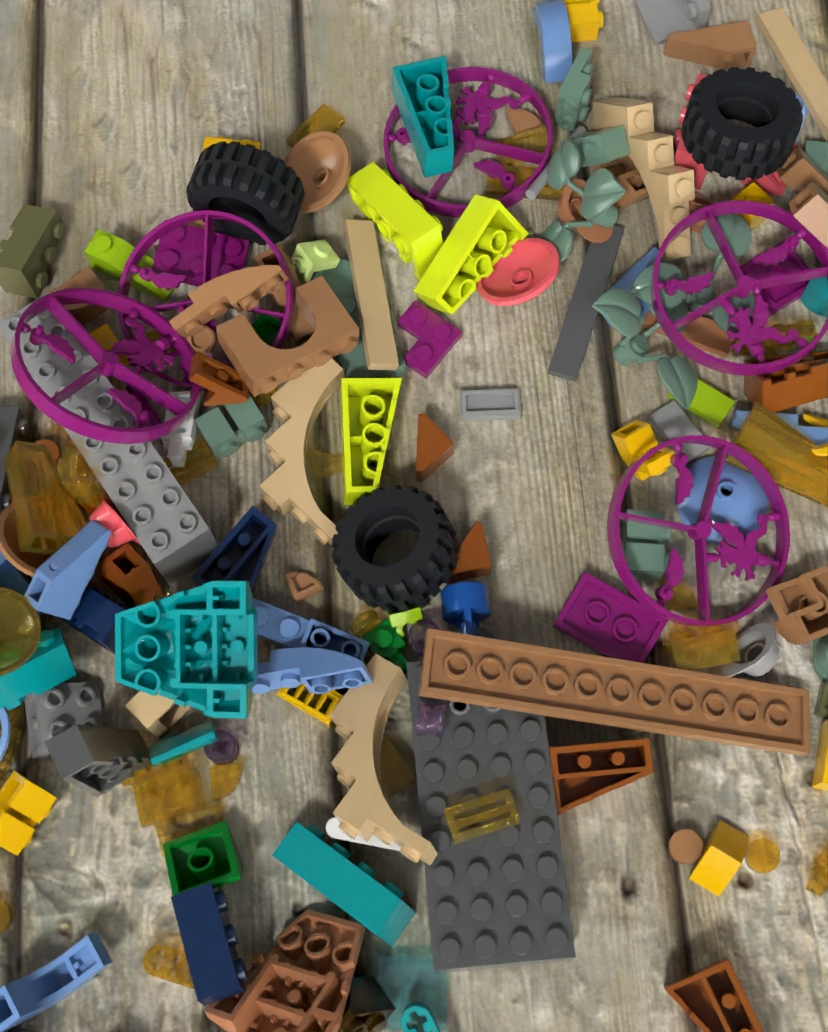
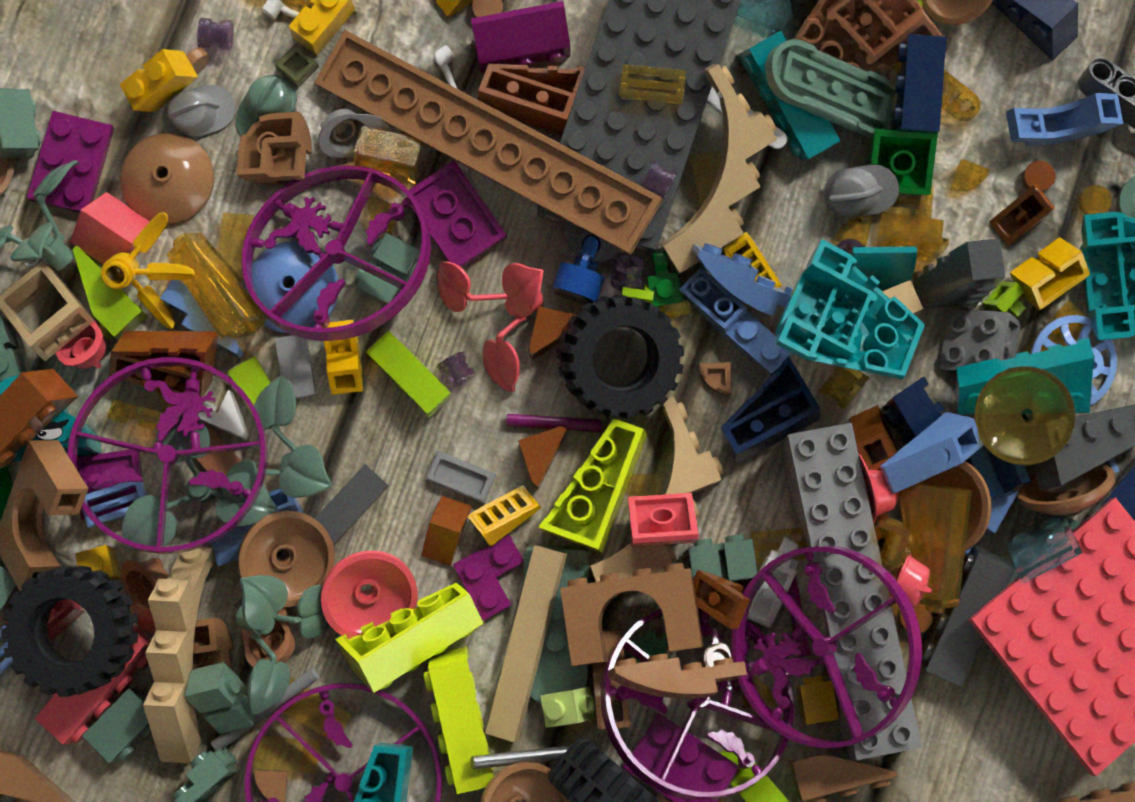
camera: 160 degrees left, 10 degrees up
none -> light blue tile [82,482,147,528]
none -> sand green piece [82,688,152,763]
none -> white slope [198,390,249,441]
none -> clear yellow tile [217,213,255,277]
none -> medium nougat dish [238,510,335,607]
none -> lime slope [365,330,452,418]
none -> dark orange slope [421,496,472,566]
none -> white hand [435,45,457,89]
none -> coral plant [437,261,544,392]
none -> wheel [437,352,476,389]
none -> yellow slope [467,485,541,547]
none -> flat silver bar [470,743,597,769]
none -> magenta slope [471,1,571,74]
none -> magenta bar [507,414,602,432]
none -> coral slope [628,493,699,547]
none -> sand green piece [765,39,897,140]
none -> light grey piece [824,165,899,218]
none -> coral piece [889,554,933,607]
none -> clear yellow tile [950,159,991,191]
none -> lime tile [982,281,1026,317]
none -> dark orange slope [989,184,1055,246]
none -> dark orange tile [1022,161,1056,192]

